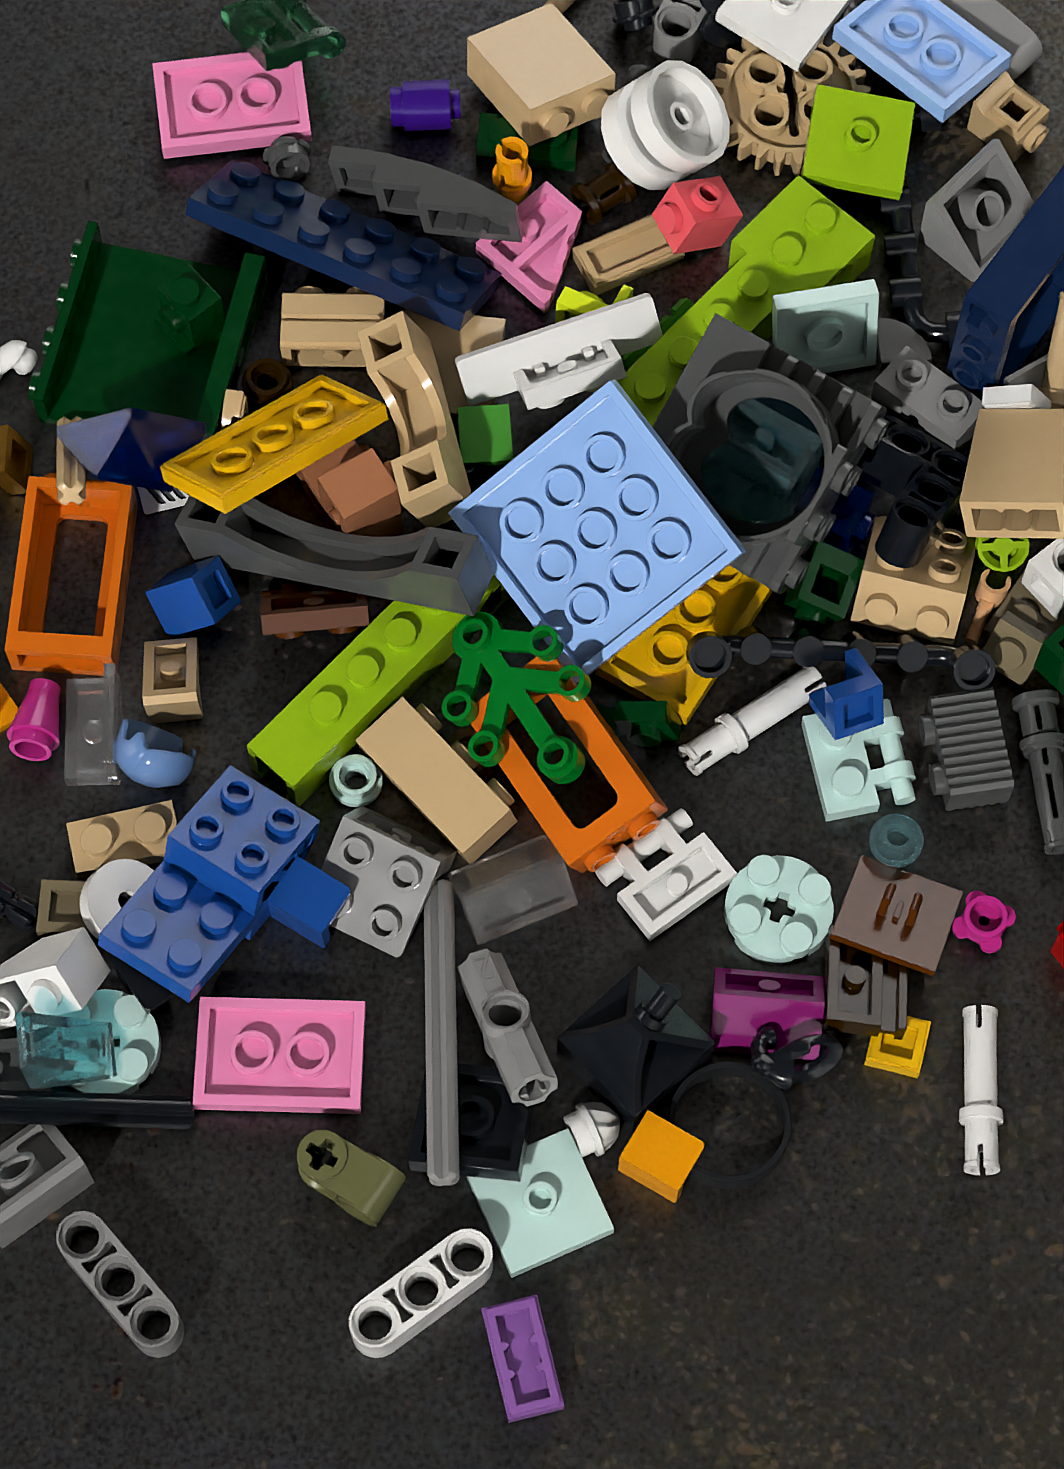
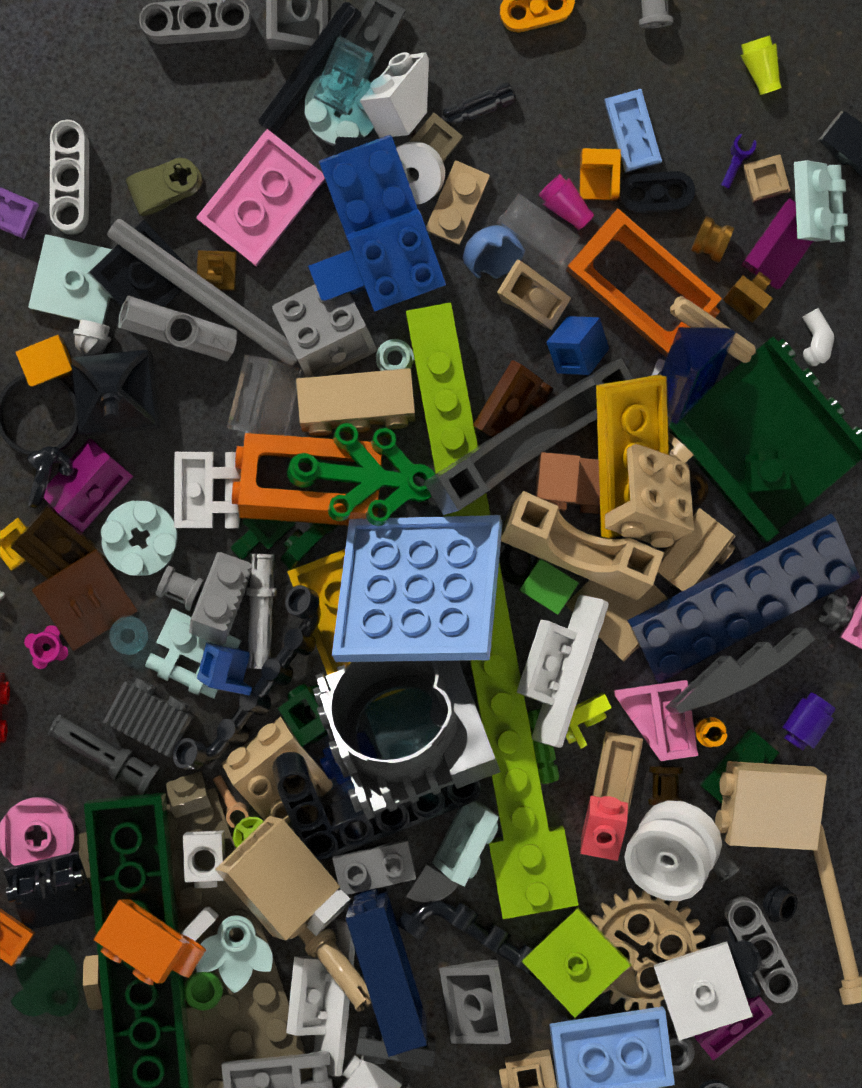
camera: 125 degrees right, 20 degrees up
none -> light grey bush [155,565,204,611]
none -> light grey brick [189,552,252,645]
none -> pearl gold tile [197,250,237,291]
none -> dark green plate [230,518,296,560]
none -> tan bracket [605,444,694,548]

